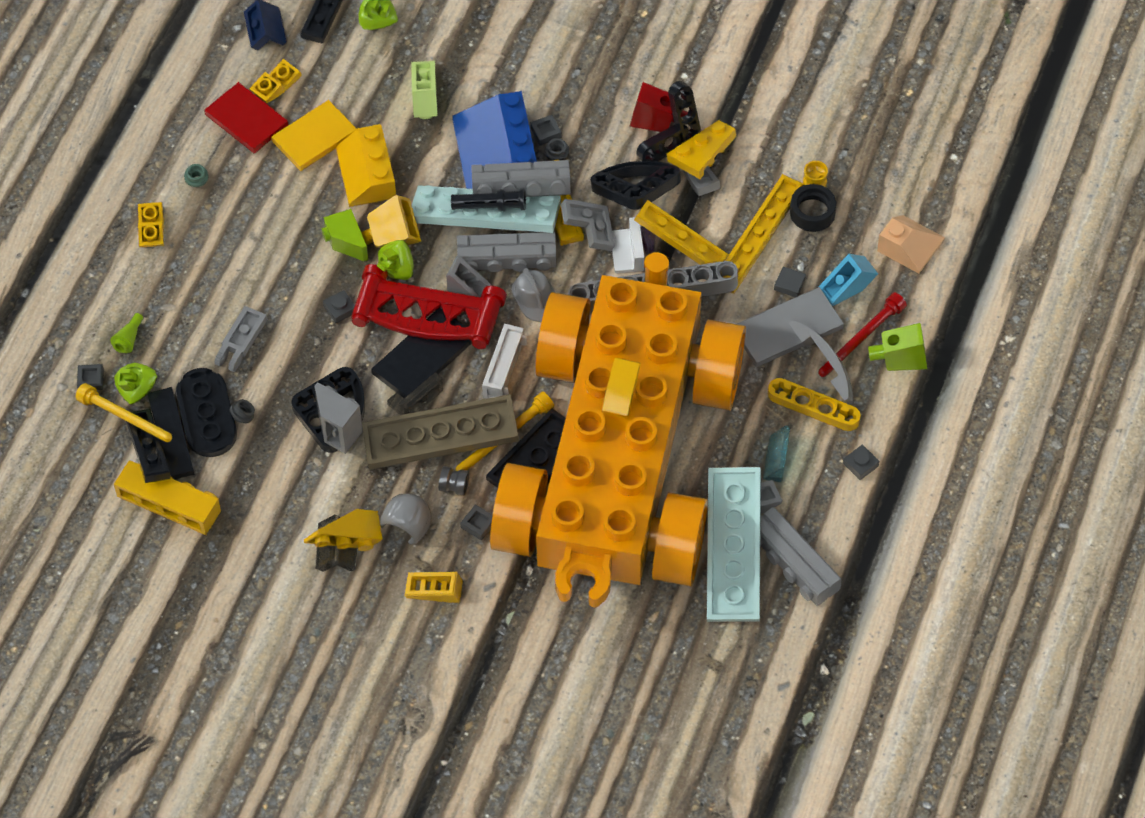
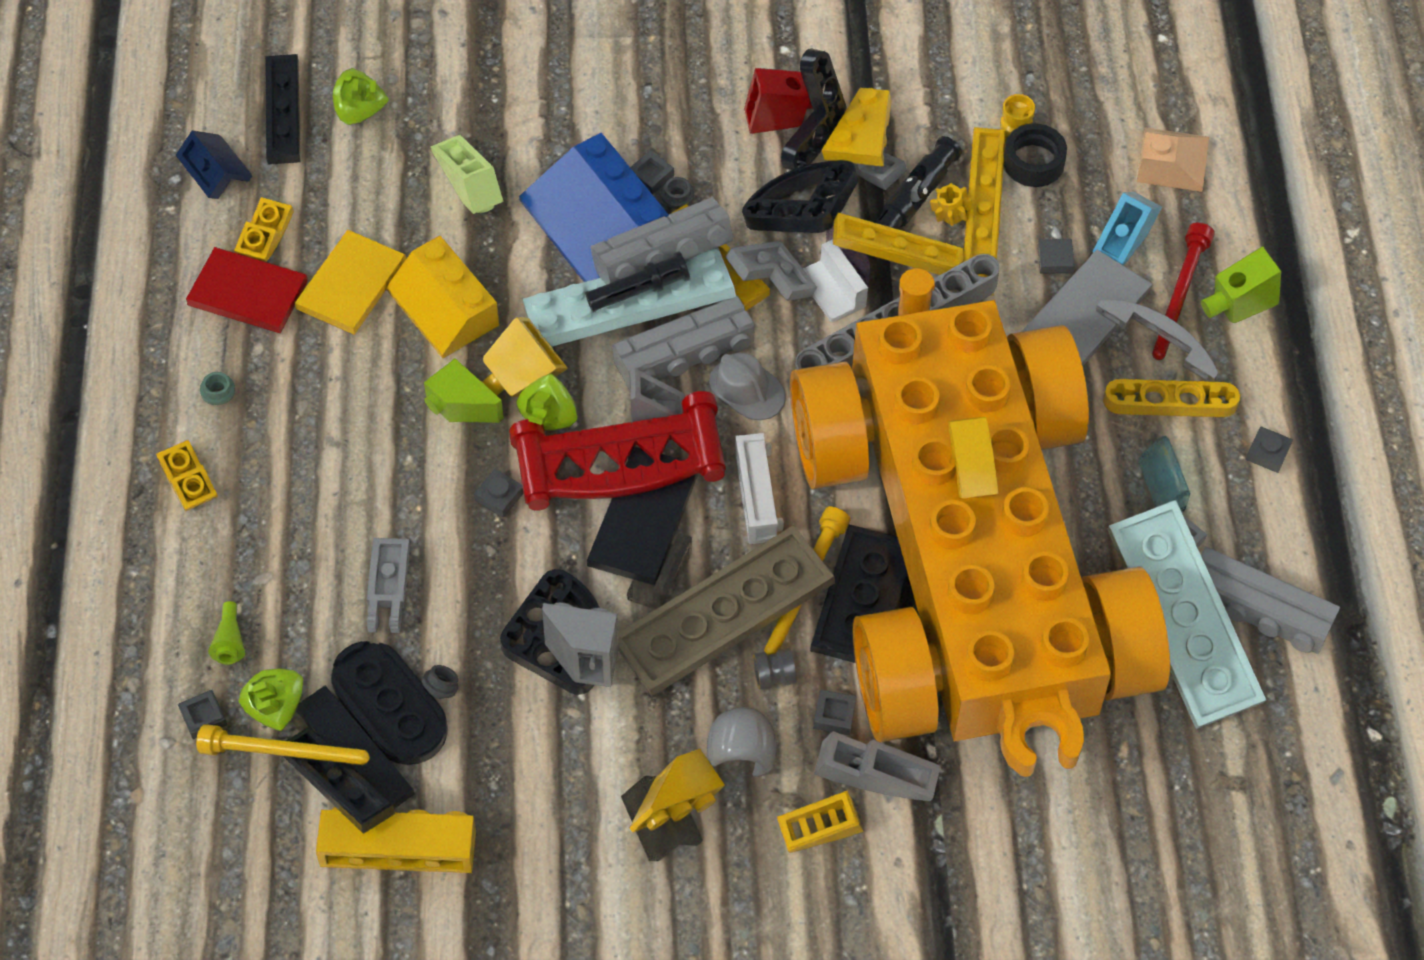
camera: 25 degrees left, 0 degrees up
none -> light grey slope [814,731,940,801]
none -> black piece [871,136,962,229]
none -> yellow gear [930,183,973,226]

